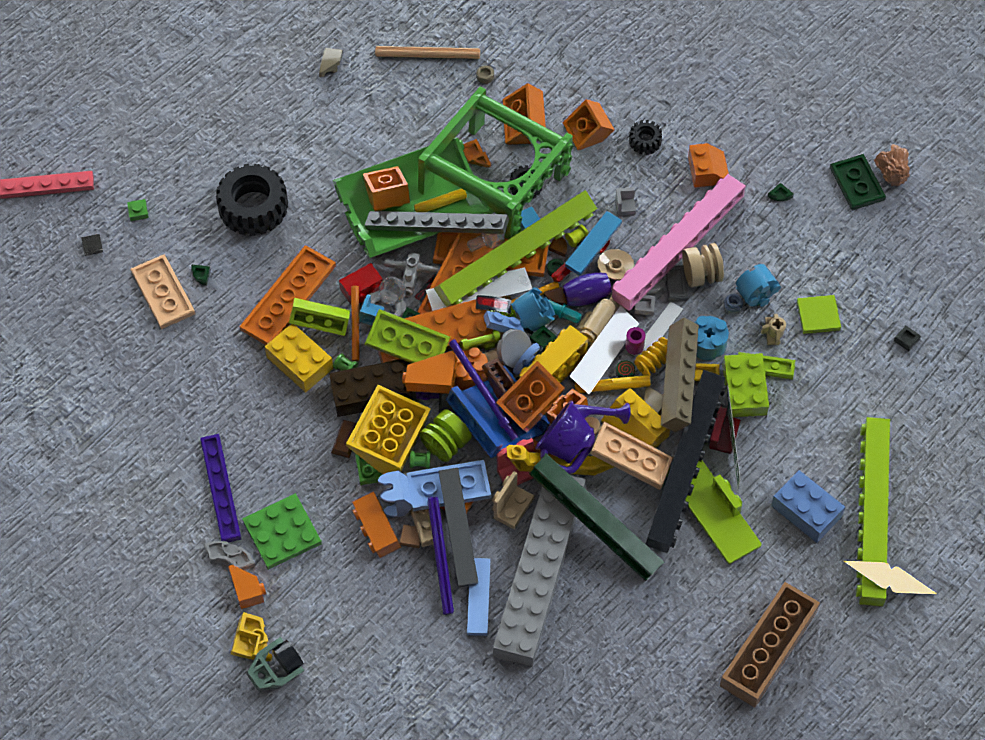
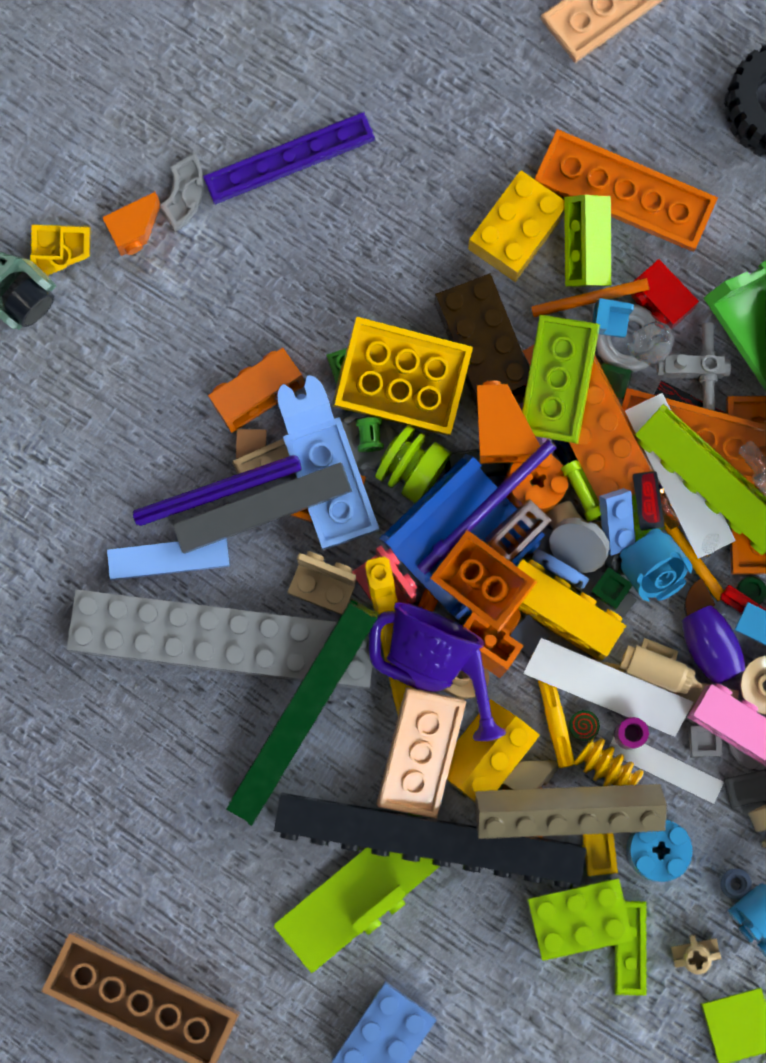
camera: 80 degrees right, 20 degrees up
dark green tile [191,264,211,285] -> none
bright green plate [242,493,322,570] -> none
reddish brown tile [331,420,357,458] -> none
bright green bush [333,353,358,371] -> none
teal axle [549,299,582,324] -> none
dark red panel [709,407,741,454] -> none
sticker [726,385,740,490] -> none

